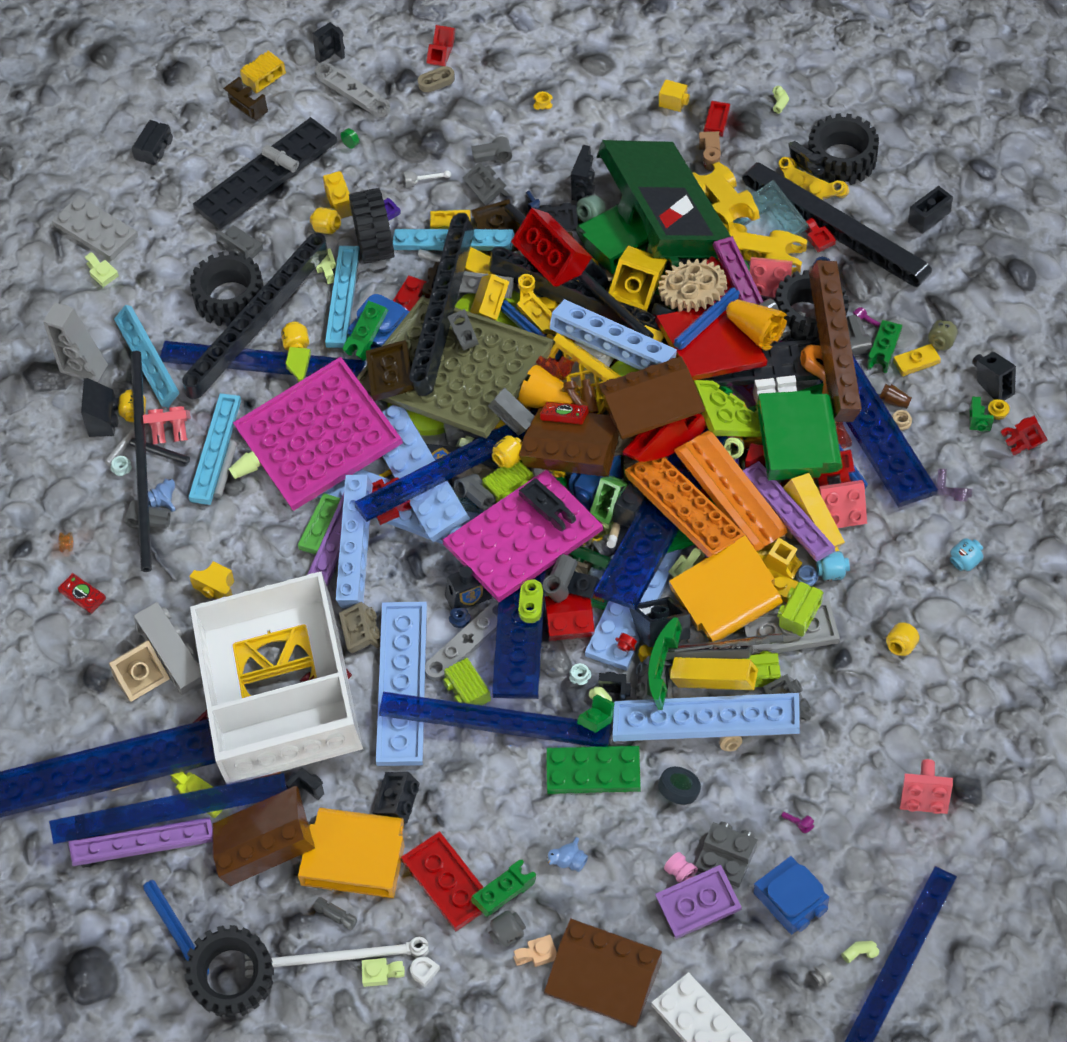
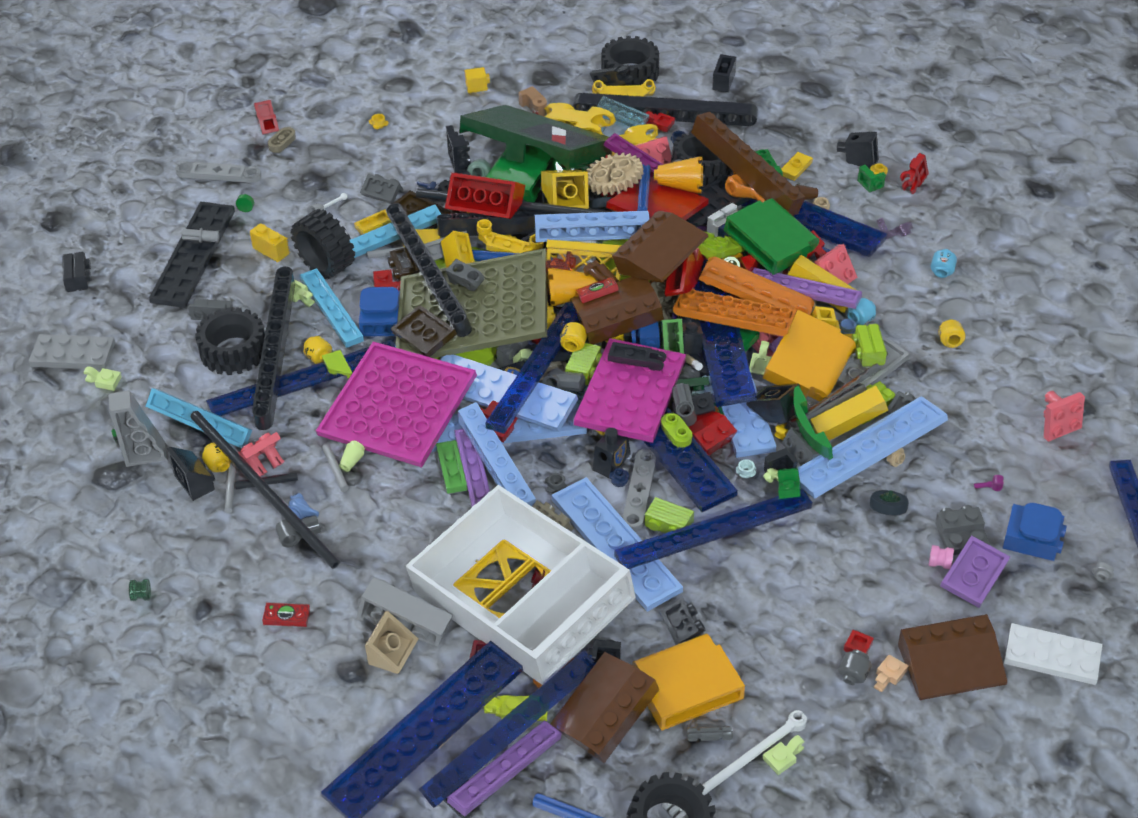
camera: 35 degrees left, 10 degrees down
clear orange bush [59,532,74,552] -> none
light aqua plate [111,456,132,476] -> none
medium azure plate [189,393,241,505] -> none
yellow brick [189,561,235,600] -> none
dark brown window [223,77,268,121] -> none
yellow brick [240,50,286,94] -> none
yellow head [310,207,341,234] -> none
black bracket [312,22,345,63] -> none
green plate [343,300,389,361] -> none
red plate [401,831,484,932] -> none
white tile [410,957,440,987] -> none
dark grey piece [471,136,512,163] -> none
green plate [471,860,536,917] -> none
panel [488,388,535,436] -> none
green plate [547,746,641,794] -> none
medium blue animal [547,837,589,872] -> none
red plate [615,633,637,653] -> none
red tile [704,101,731,137] -> none
yellowish green arm [772,85,789,113] -> none
yellowish green arm [841,941,879,963] -> none
olive head [928,319,958,351] -> none
none -> dark grey plate [545,473,567,493]
none -> red plate [844,630,874,654]

